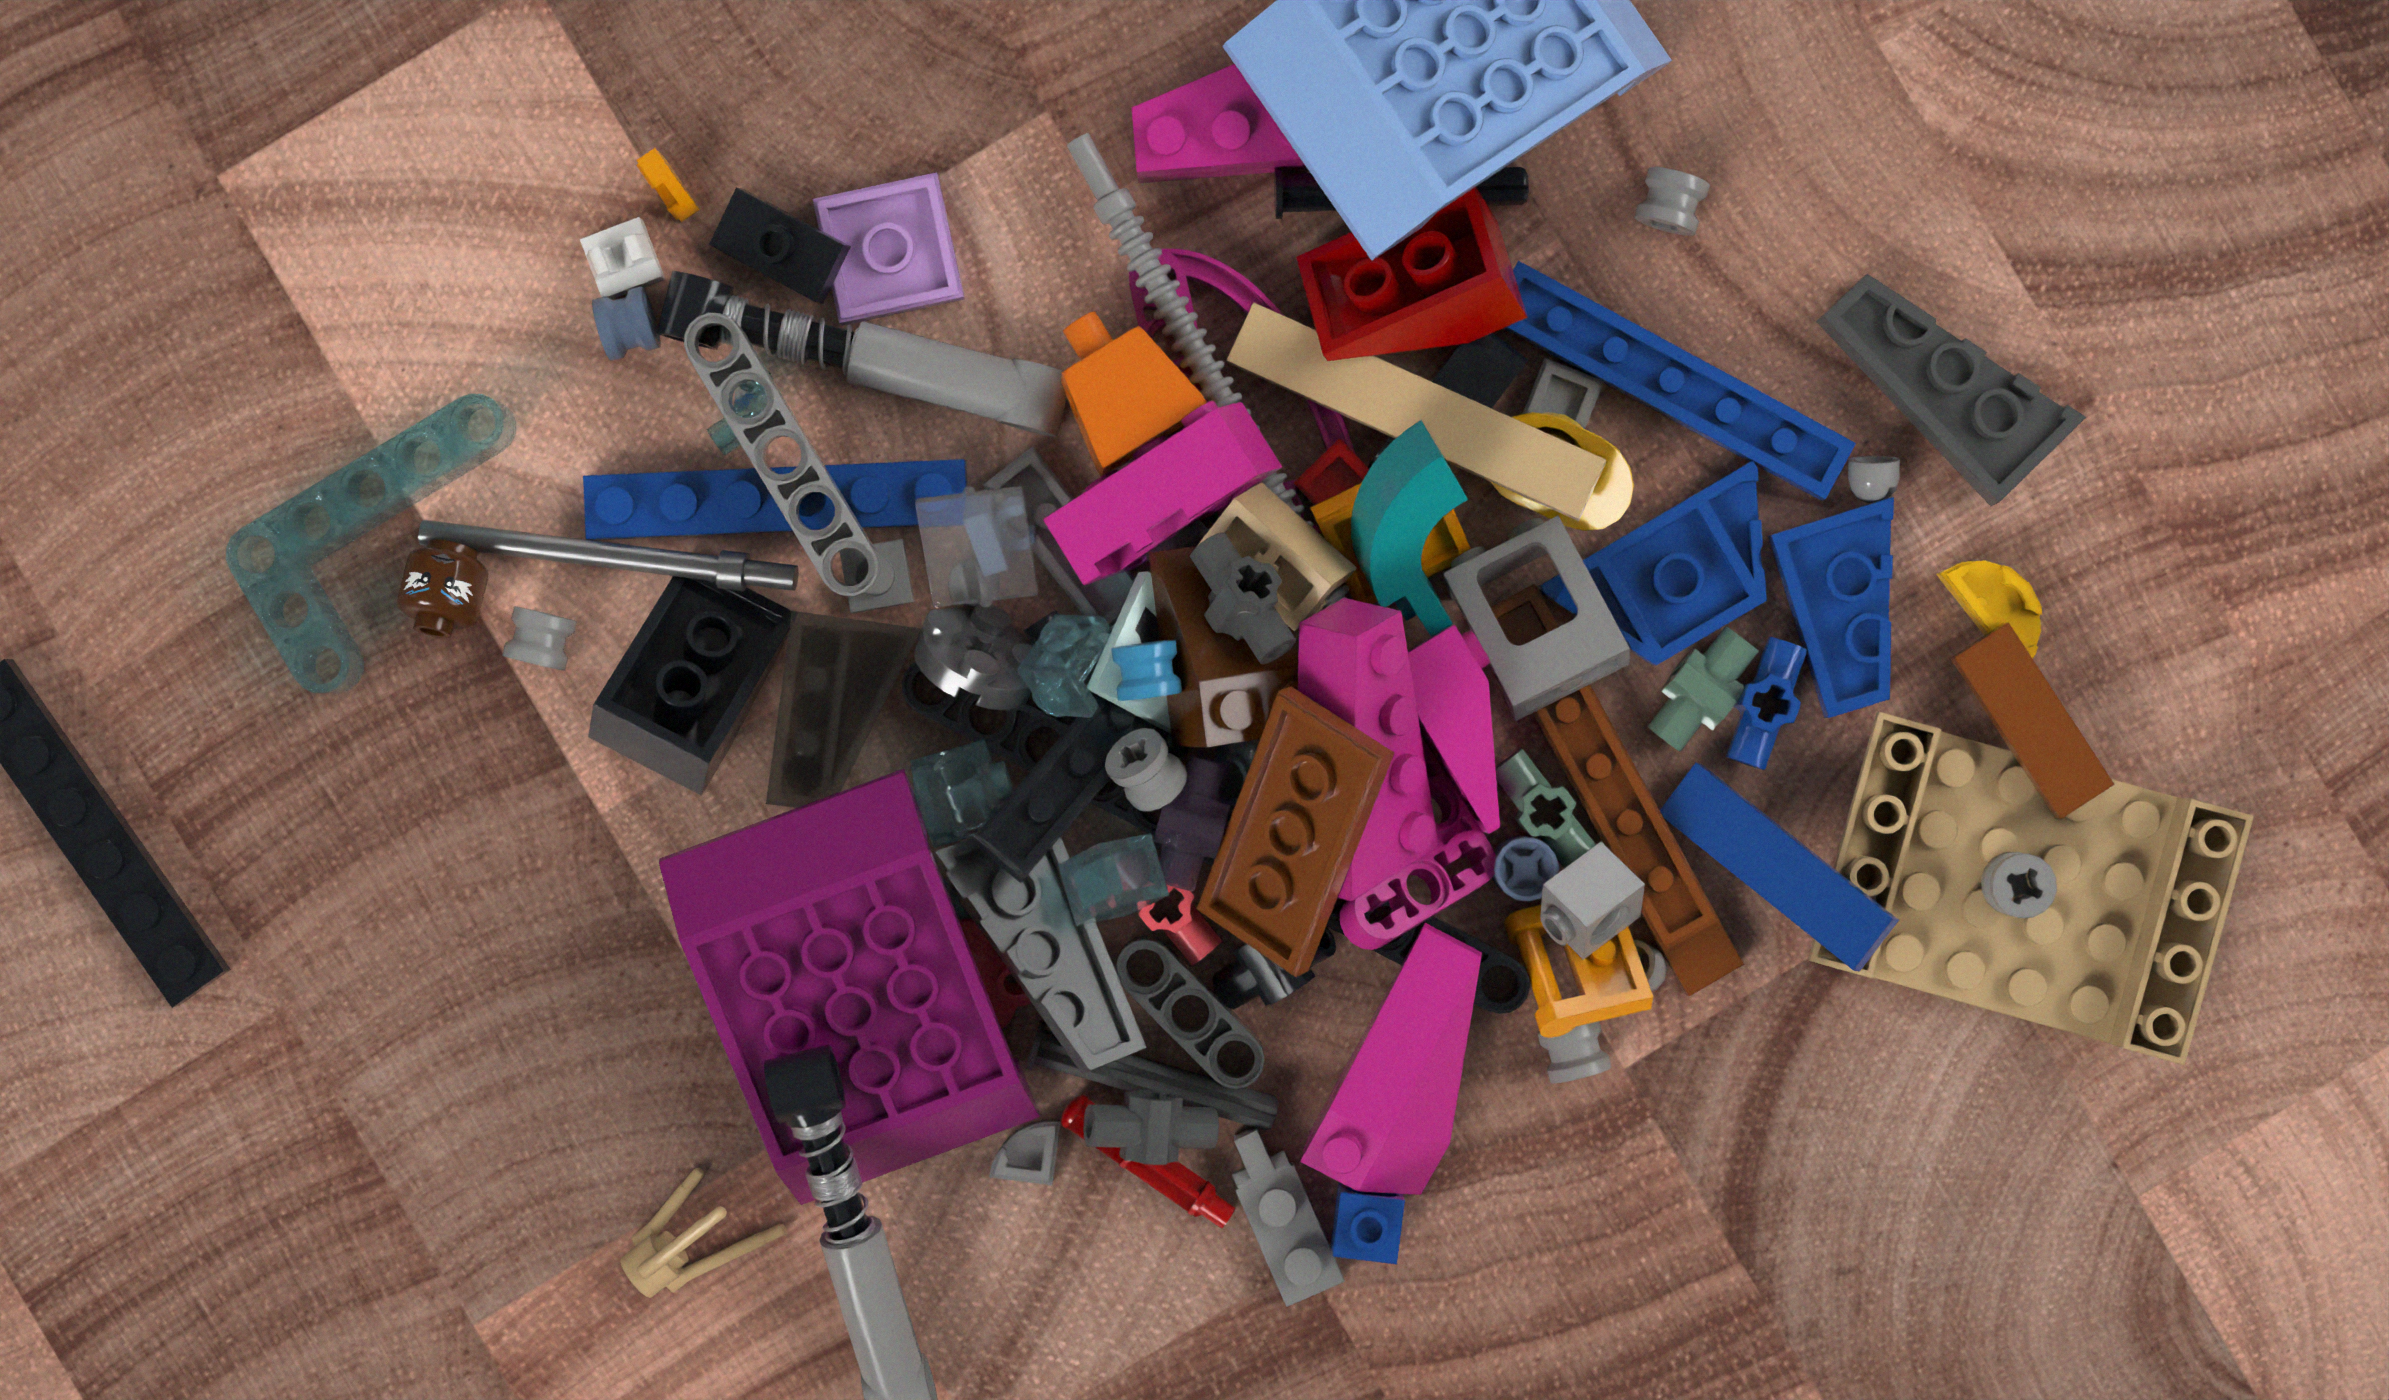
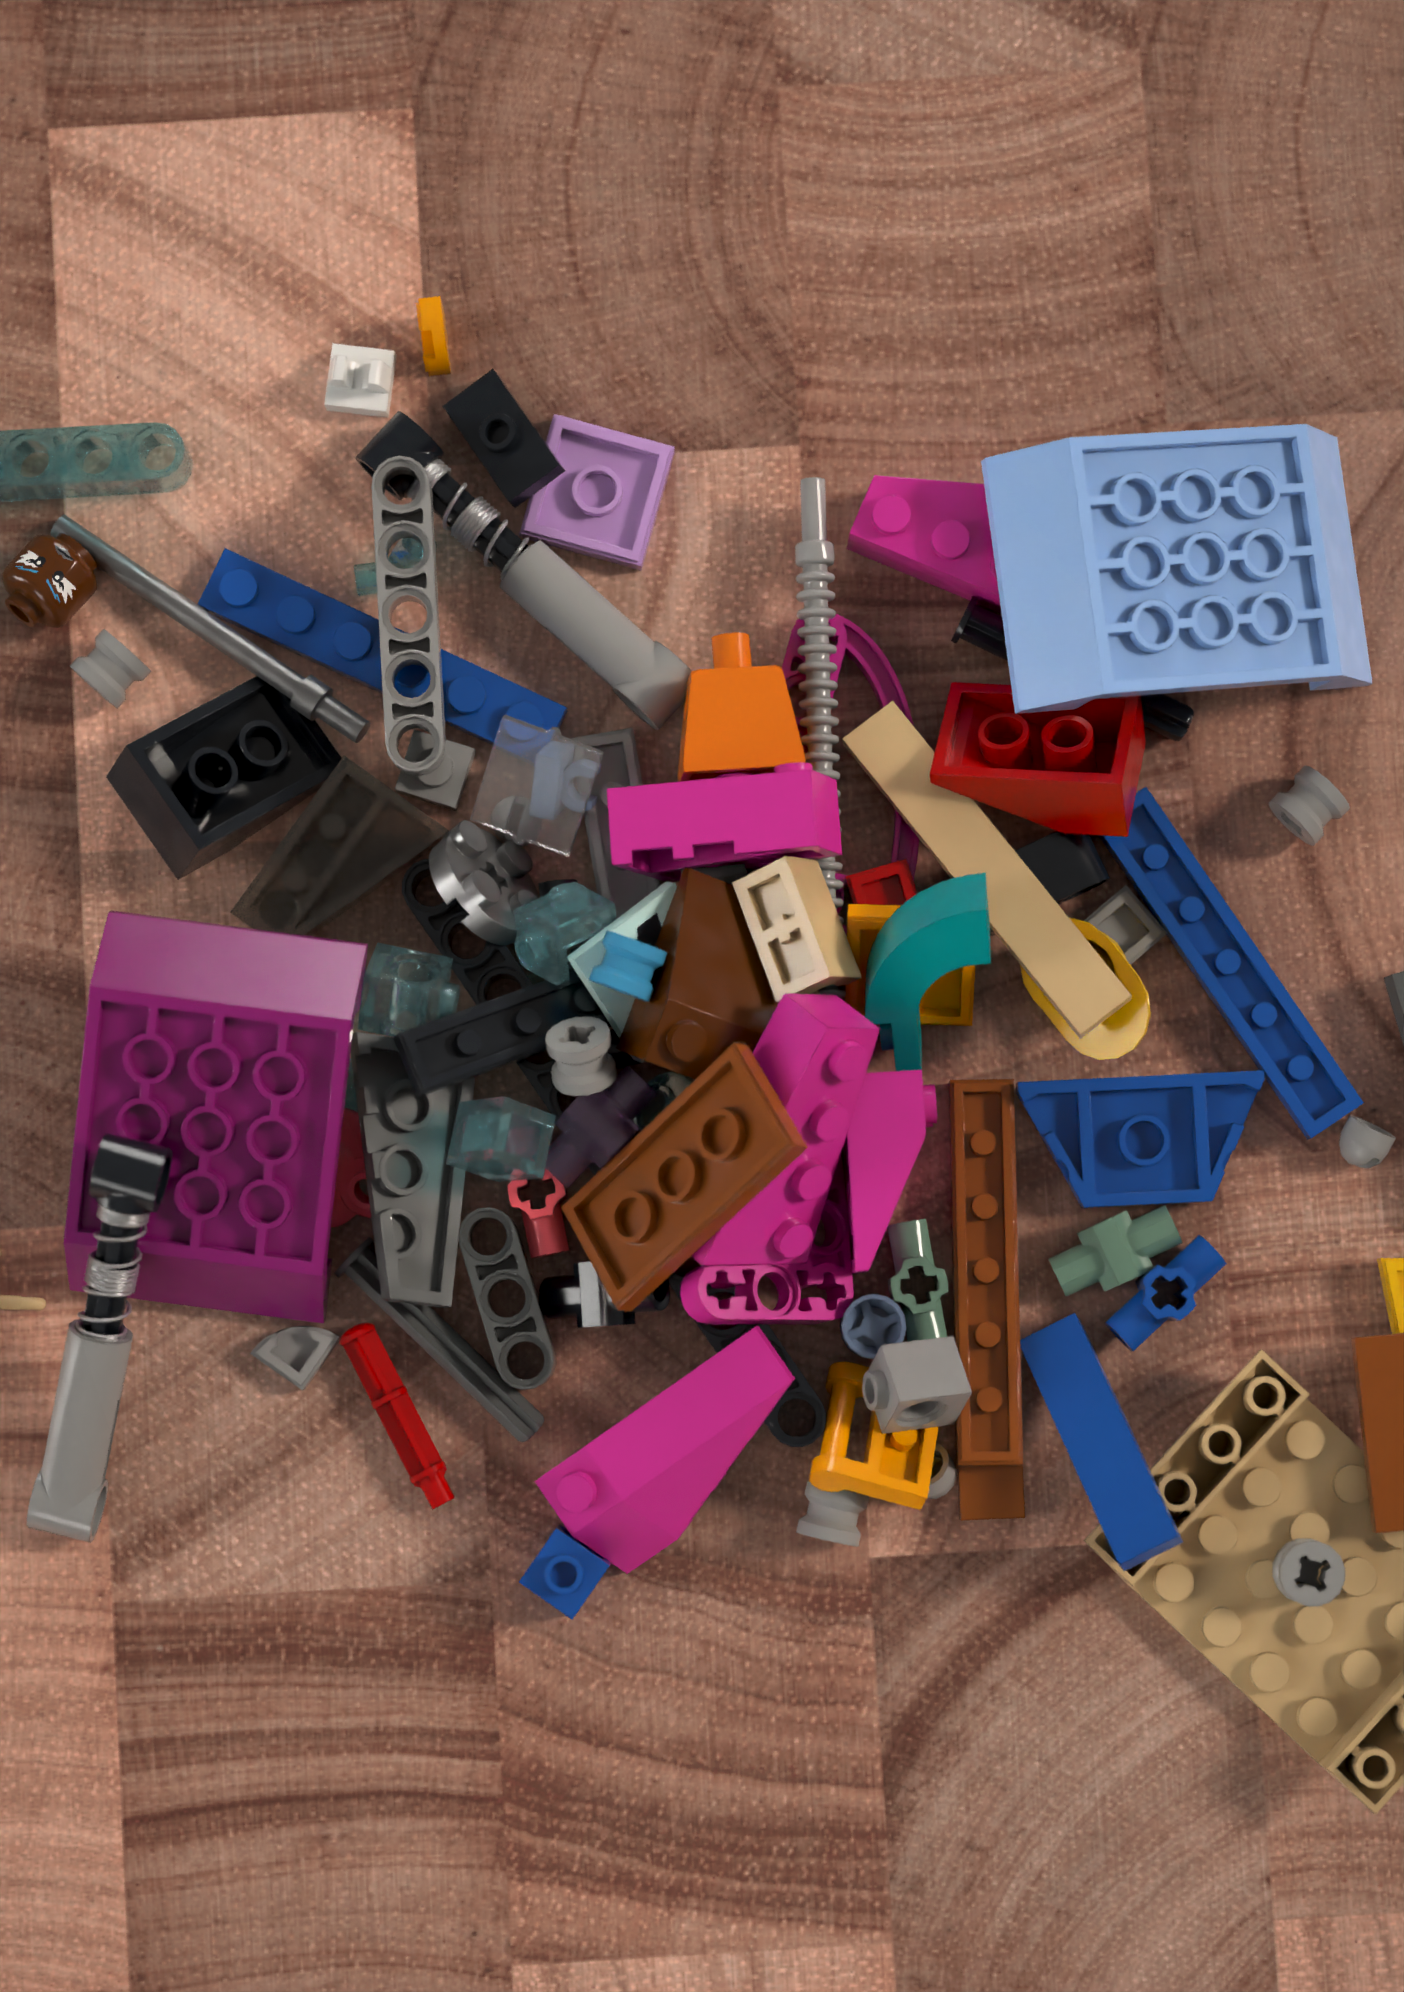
camera: 25 degrees right, 5 degrees down
sand blue wheel [592,286,661,361] -> none
dark grey axle [1083,1089,1219,1165] -> none
dark grey axle [1190,533,1297,664] -> none
light grey hinge [1232,1127,1345,1307] -> none
light grey window [1443,516,1630,721] -> none
blue wing [1768,497,1894,718] -> none

